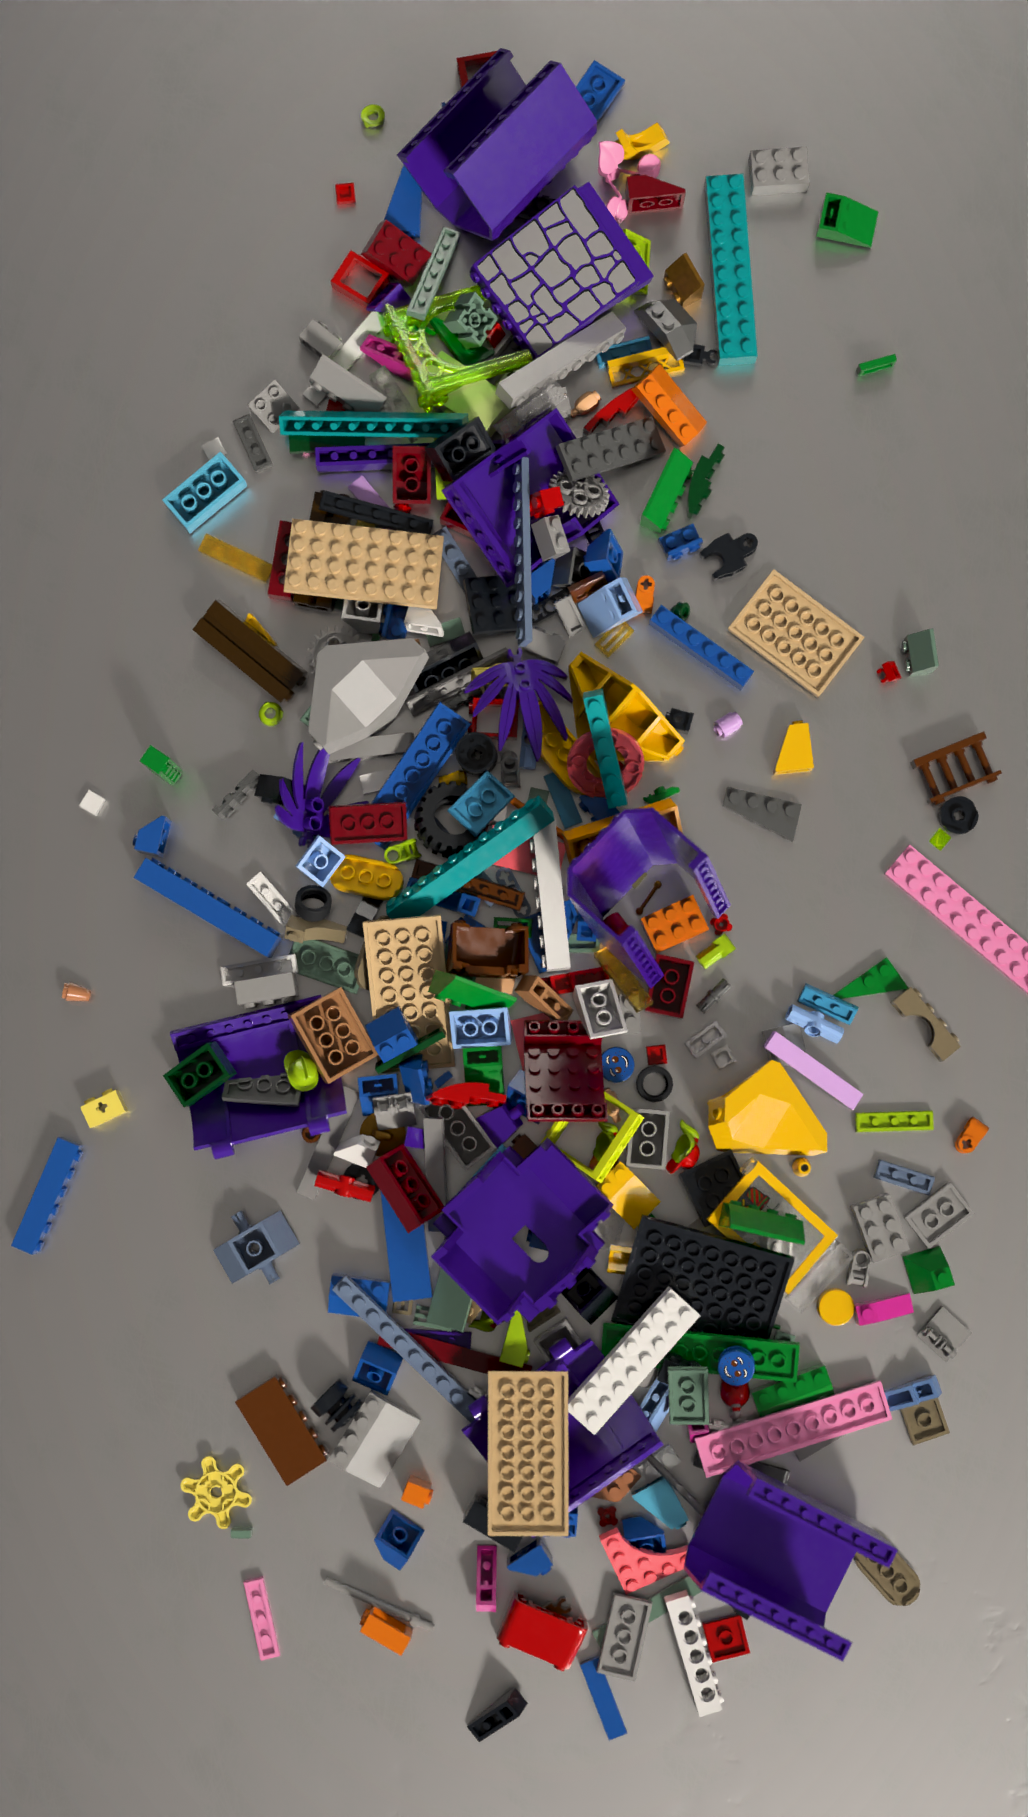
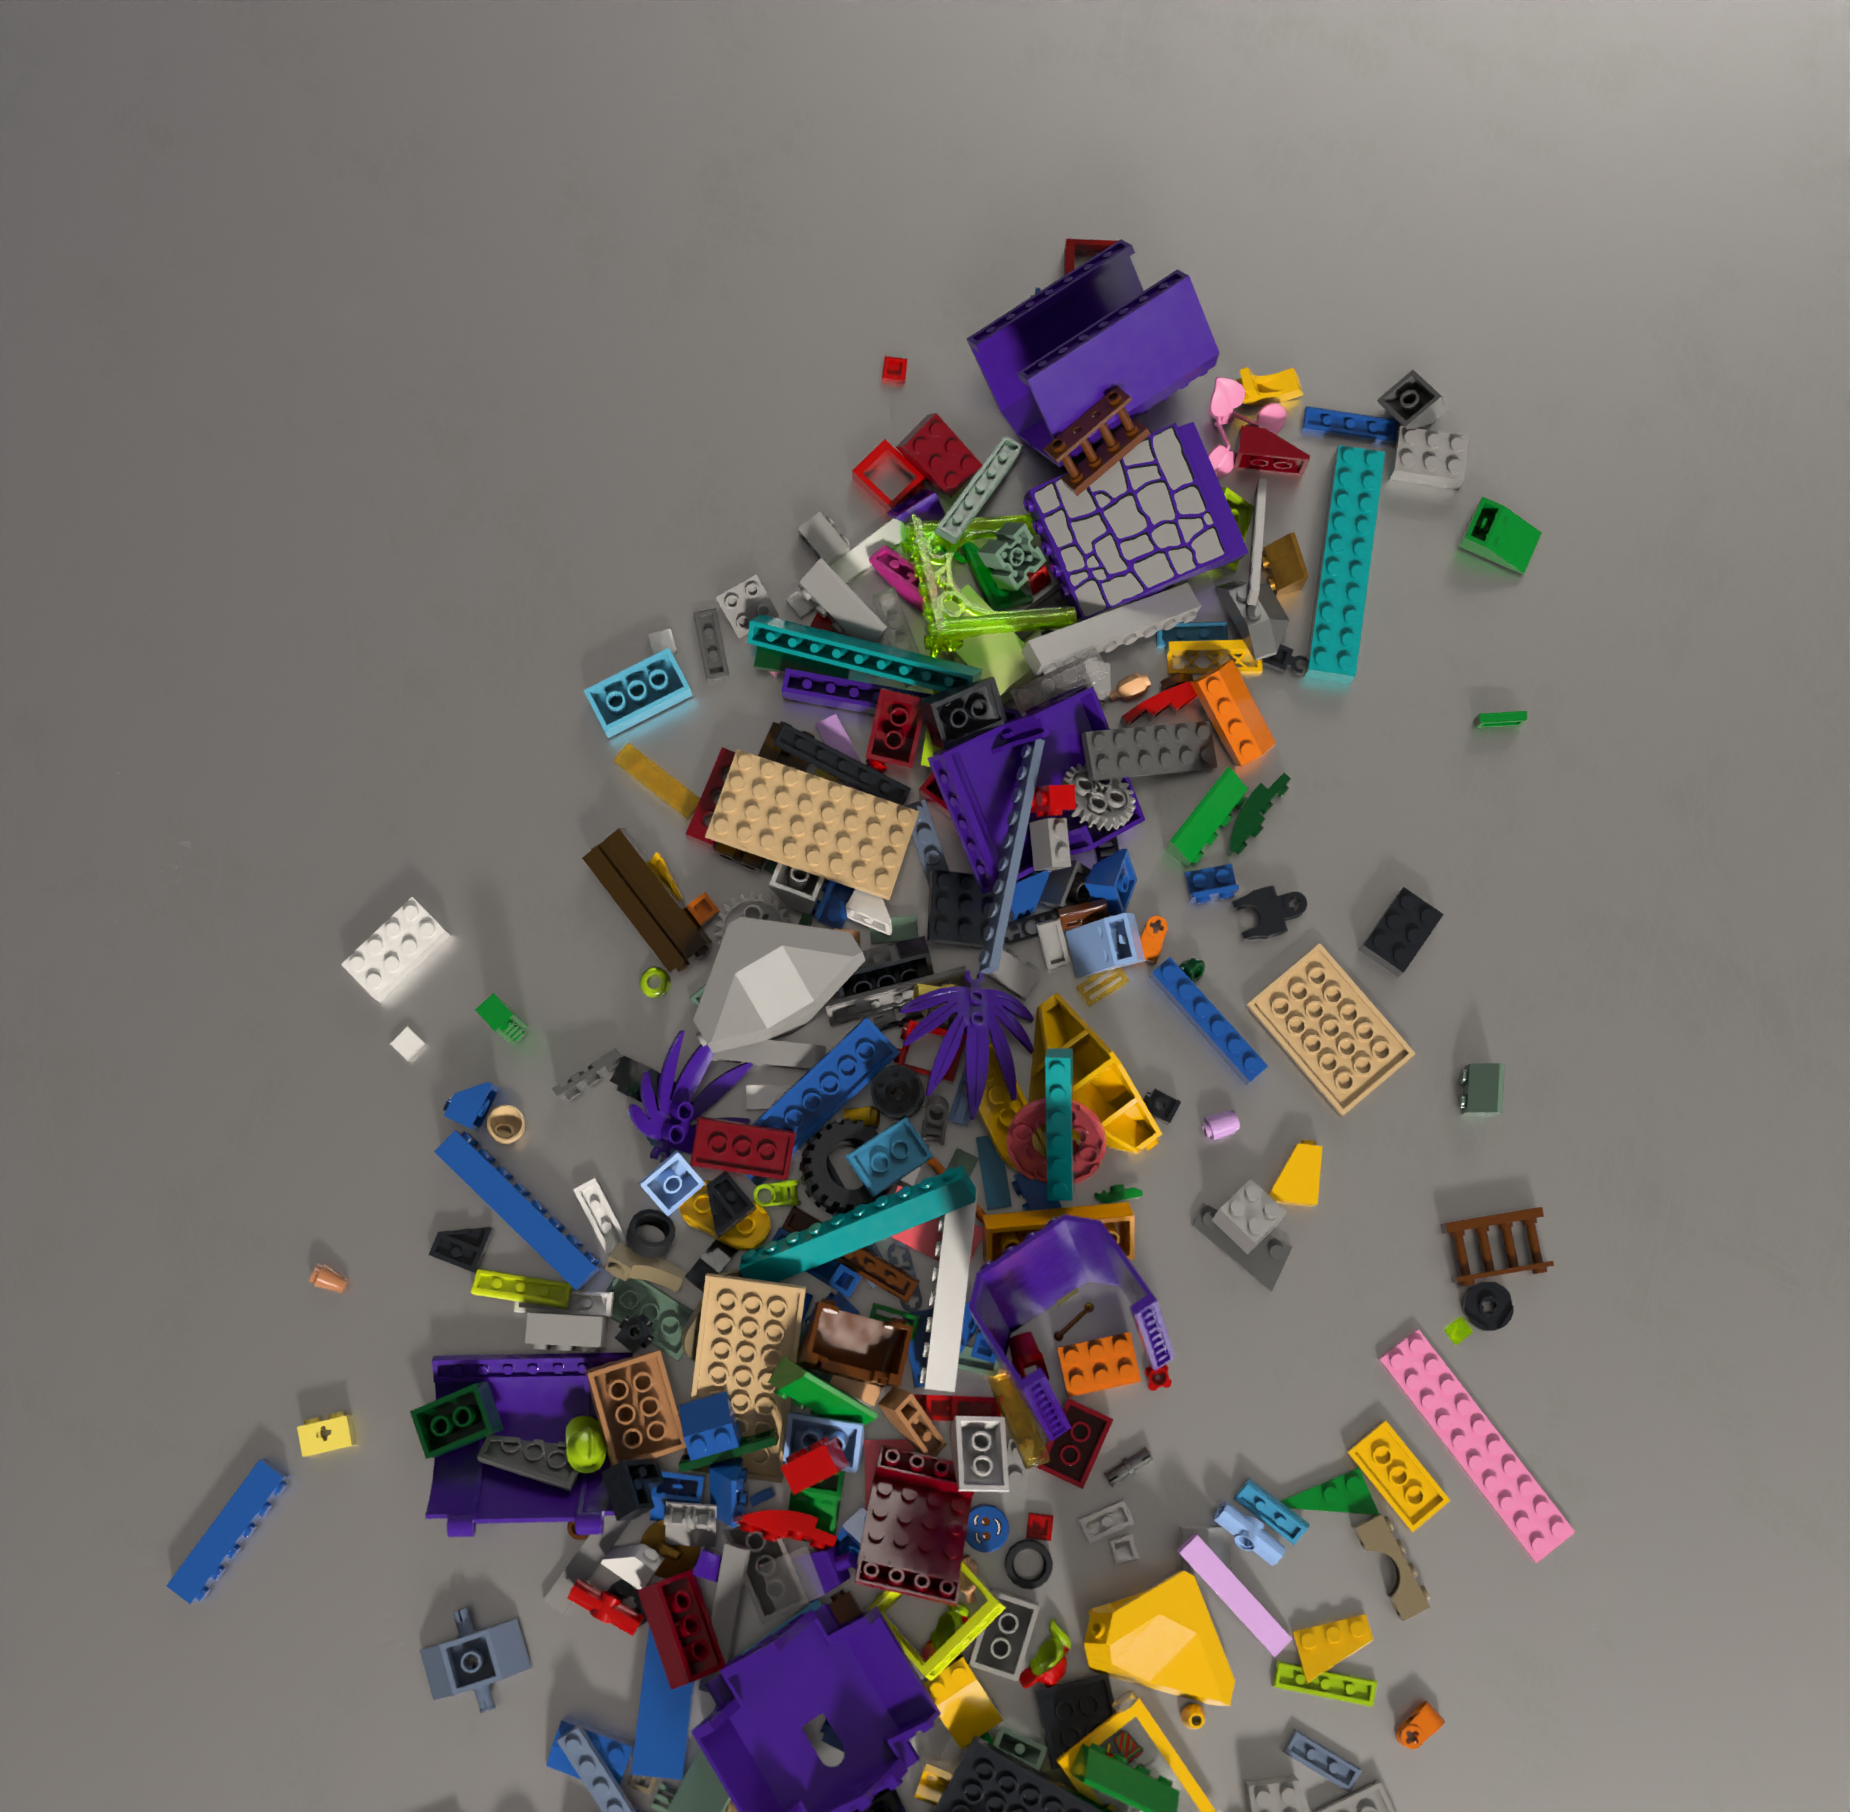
camera: 10 degrees right, 5 degrees down
lime piece [361,104,385,128] -> none
blue slope [384,165,422,240] -> none
blue plate [576,60,625,123] -> none
lime piece [695,933,736,969] -> none
red tile [876,661,901,683] -> none
none -> white brick [341,897,450,1002]
none -> black wing [429,1227,494,1273]
none -> neon yellow tile [471,1268,573,1309]
none -> tan piece [486,1105,525,1144]
none -> black brick [602,1458,664,1521]
none -> black brick [615,1314,655,1354]
none -> orange tile [686,892,720,926]
none -> black wing [706,1171,756,1238]
none -> clear tile [759,1545,825,1614]
none -> red brick [780,1437,849,1495]
none -> sand green slope [991,1726,1048,1770]
none -> reddish brown fence [1043,386,1150,496]
none -> reddish brown tile [1160,673,1193,690]
none -> light grey brick [1212,1178,1287,1254]
none -> light grey tile [1247,478,1267,606]
none -> yellow wing [1292,1614,1373,1684]
none -> blue tile [1301,406,1398,445]
none -> yellow plate [1347,1420,1451,1532]
none -> black brick [1358,887,1444,977]
none -> dark grey slope [1377,370,1448,429]

